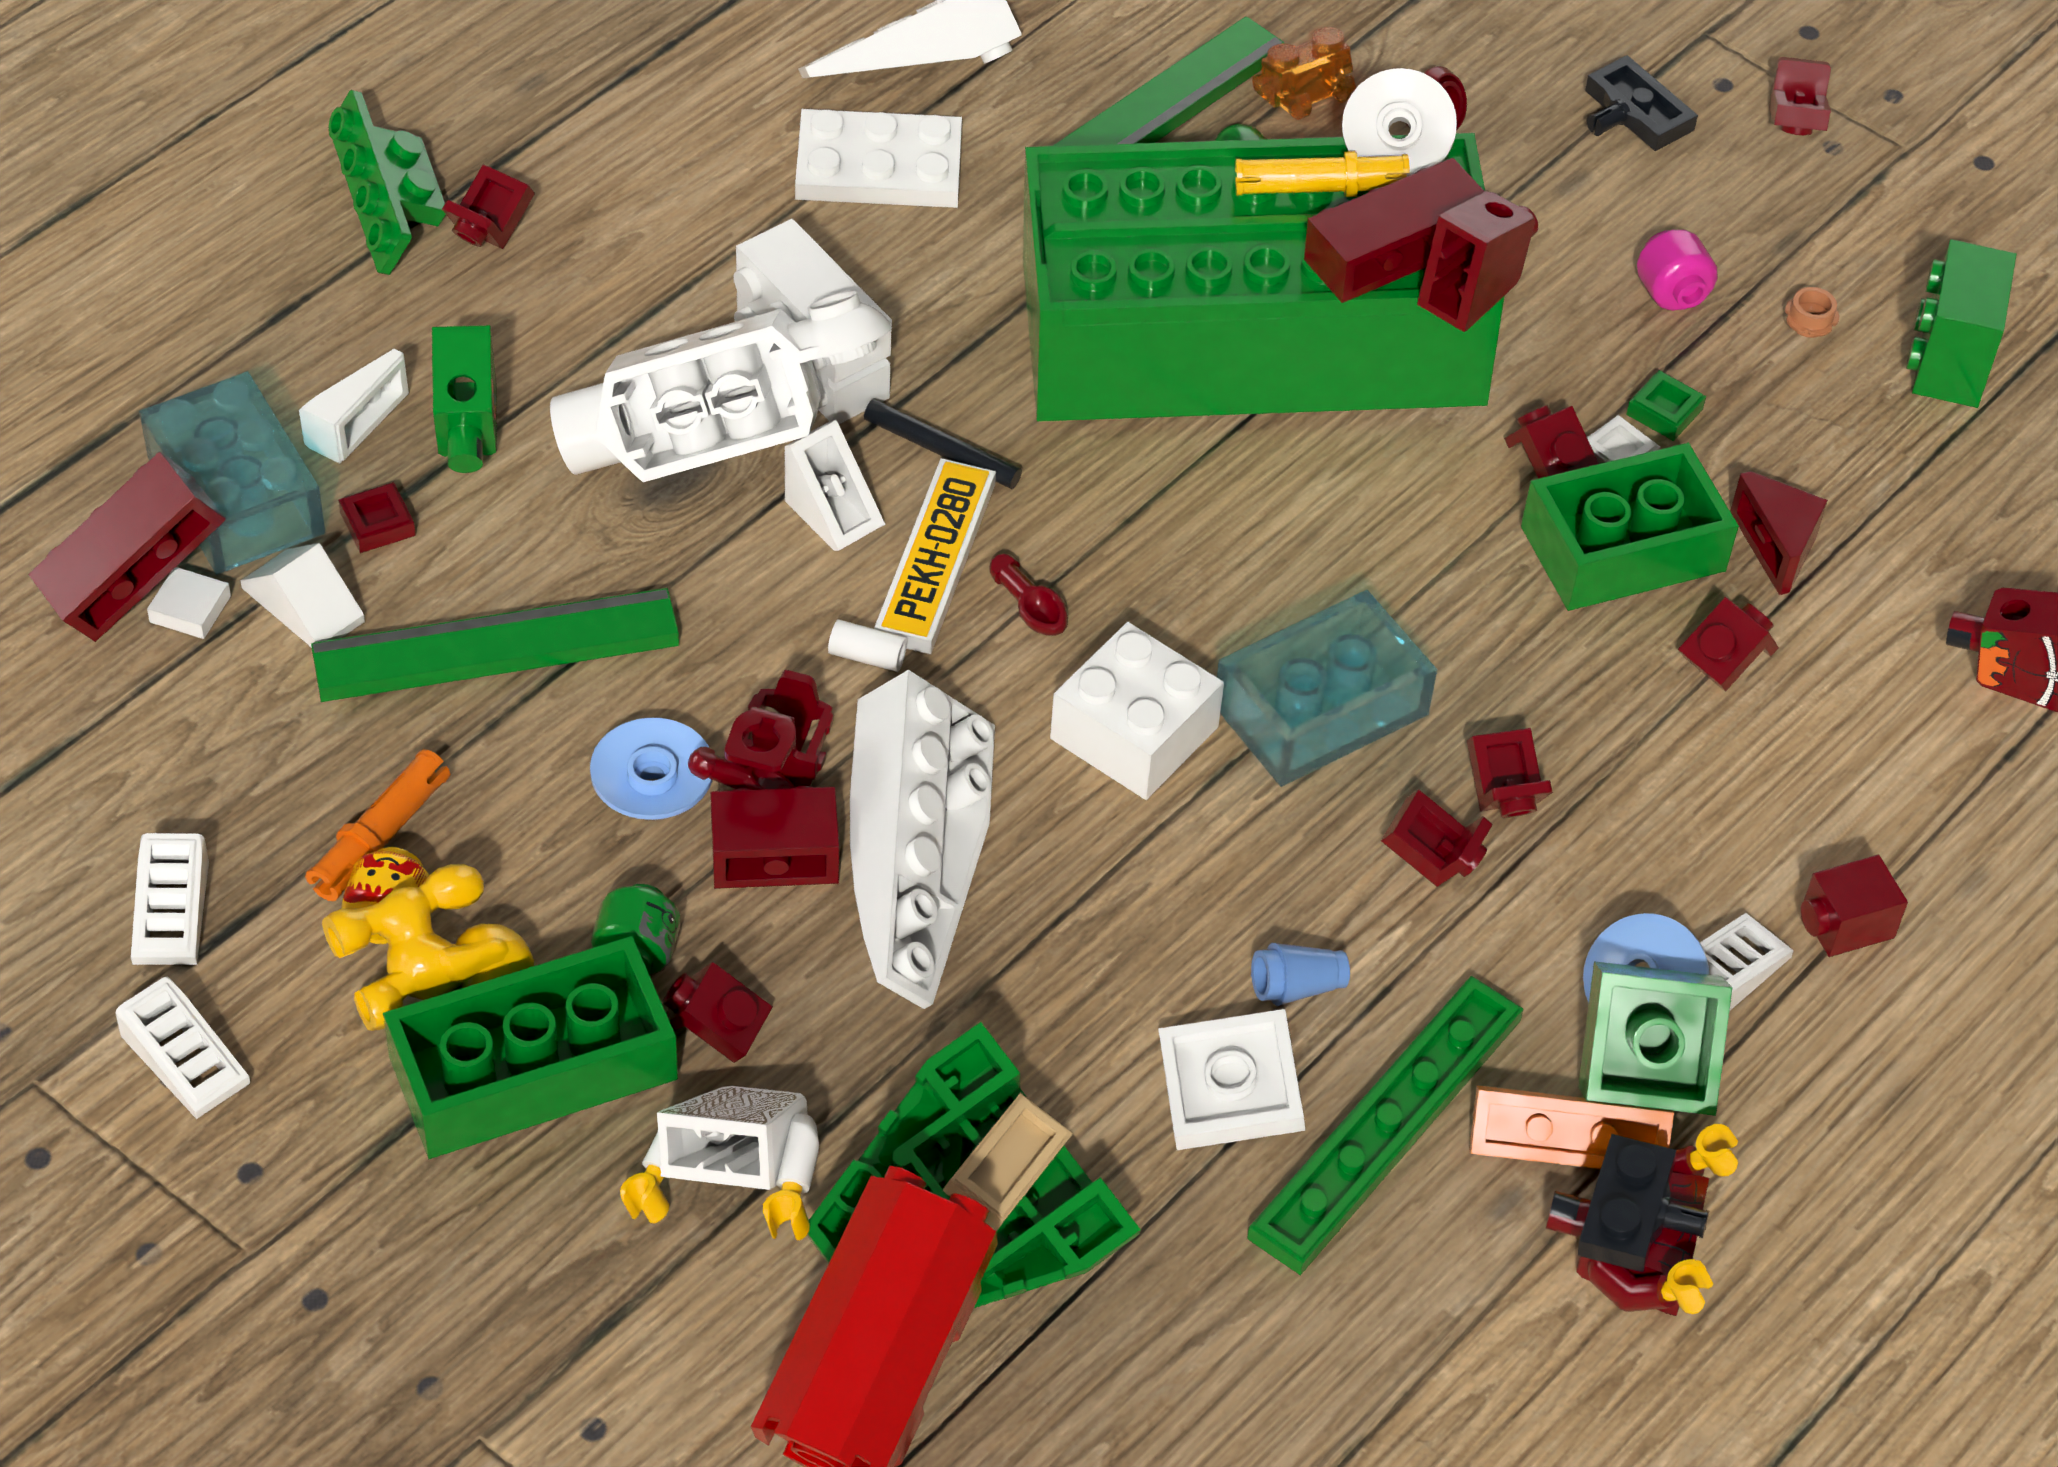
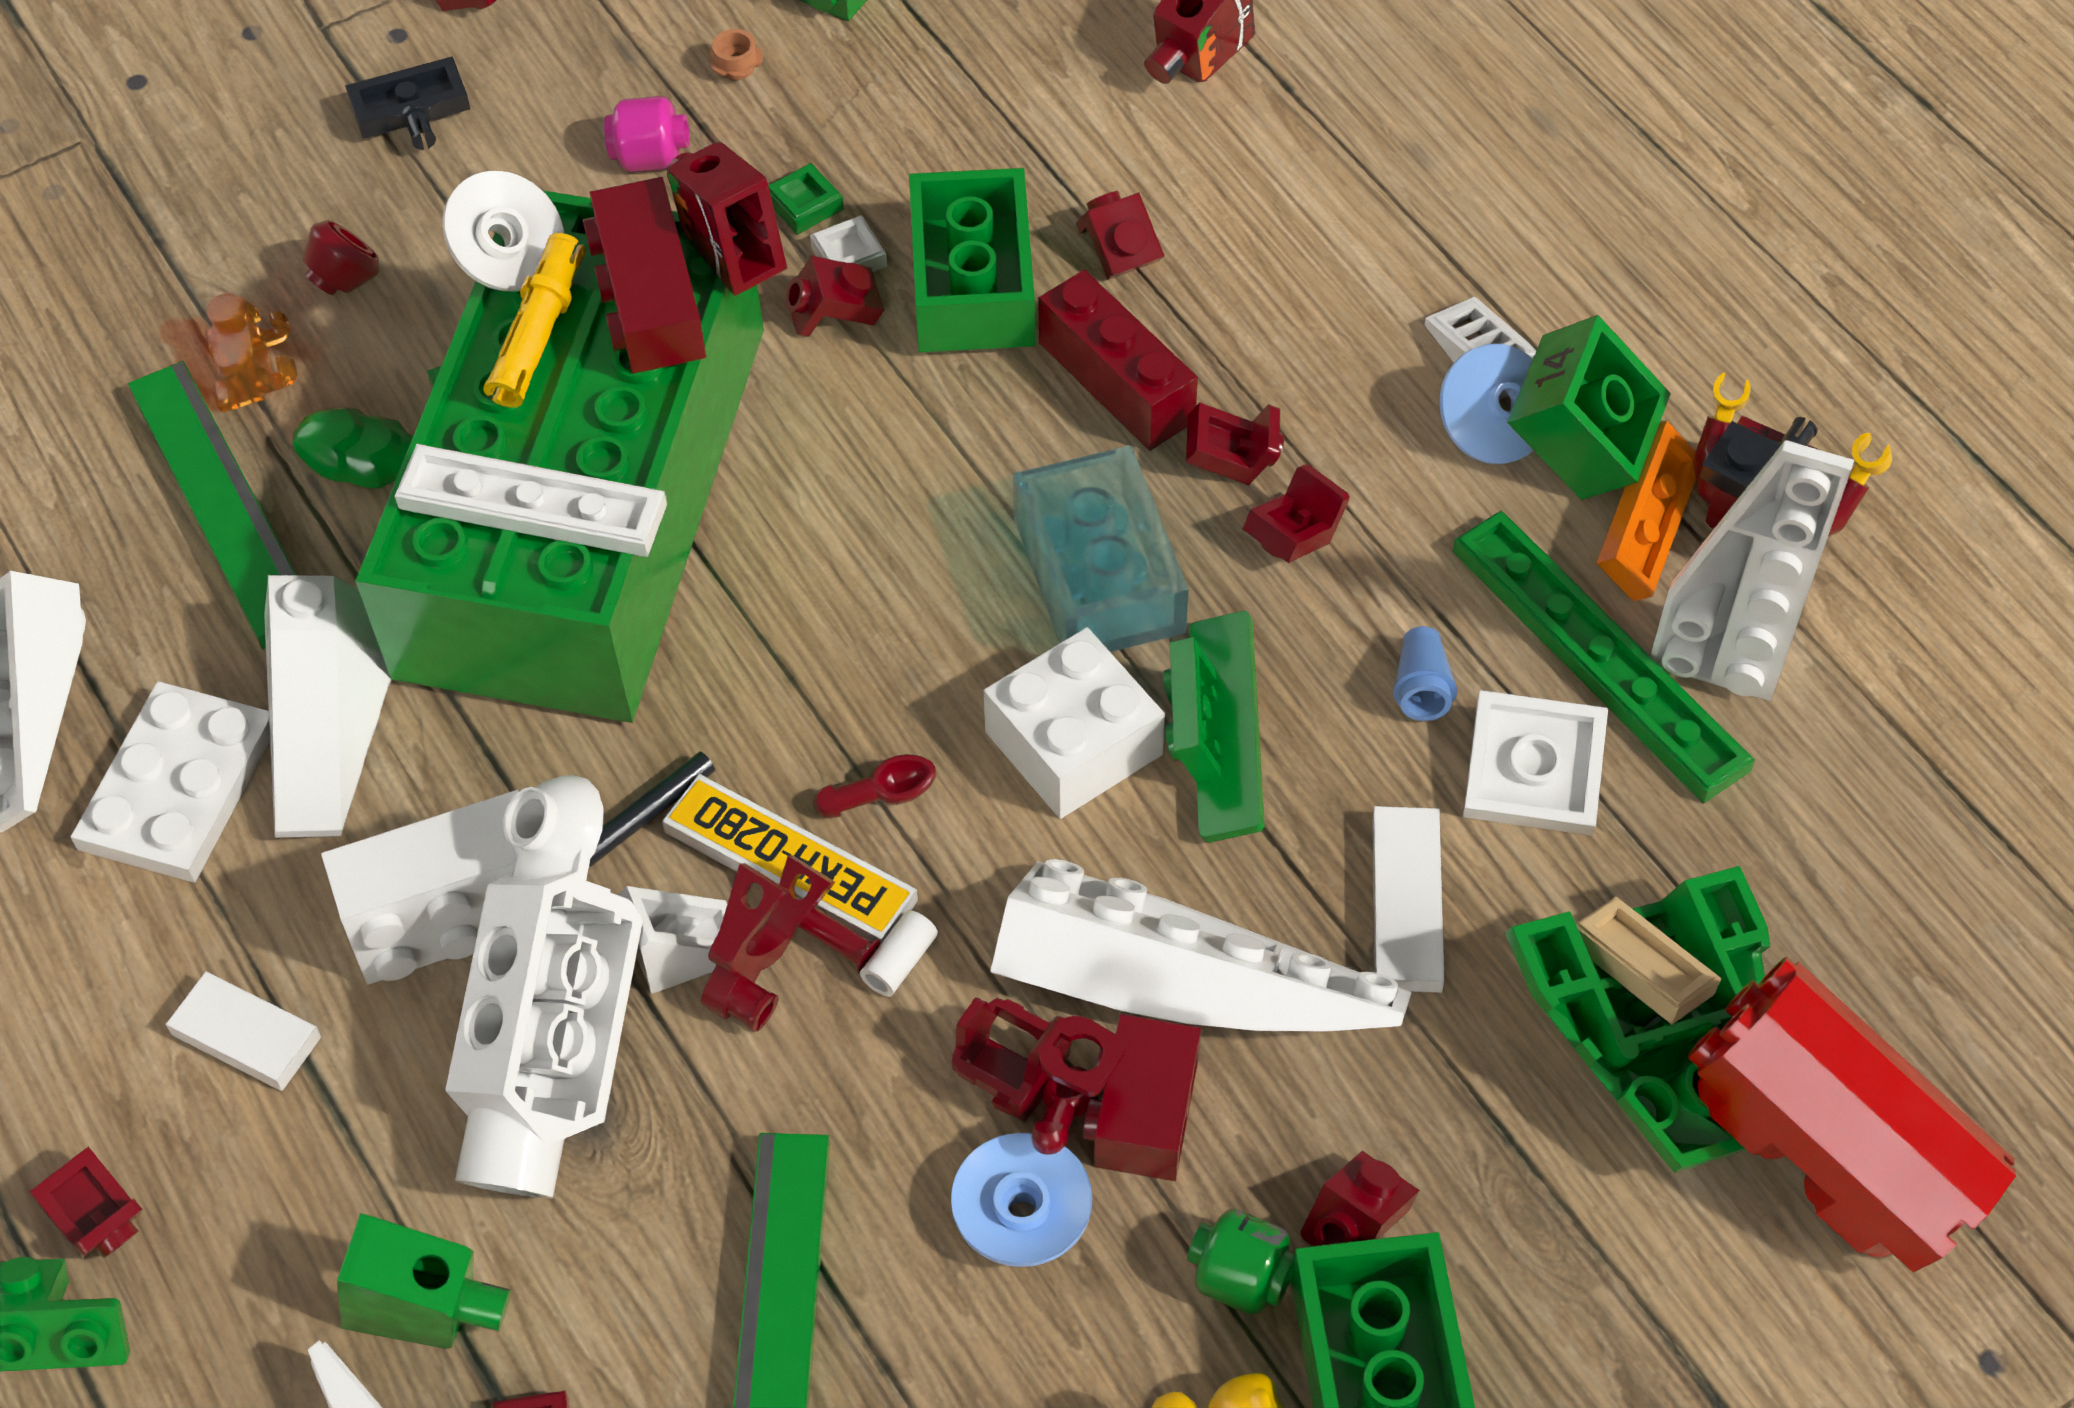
camera: 70 degrees left, 5 degrees up
white torso [620,1086,819,1241] -> none
dark red slope [1730,471,1828,595] -> none
dark red brick [1801,854,1908,957] -> none
none -> white tile [166,971,321,1091]
none -> white wedge [264,575,392,838]
none -> white tile [395,444,667,557]
none -> dark red piece [700,855,880,1032]
none -> dark red brick [1038,269,1198,451]
none -> green bracket [1163,610,1265,843]
none -> white tile [1372,806,1444,993]
none -> white wedge [1650,440,1854,701]

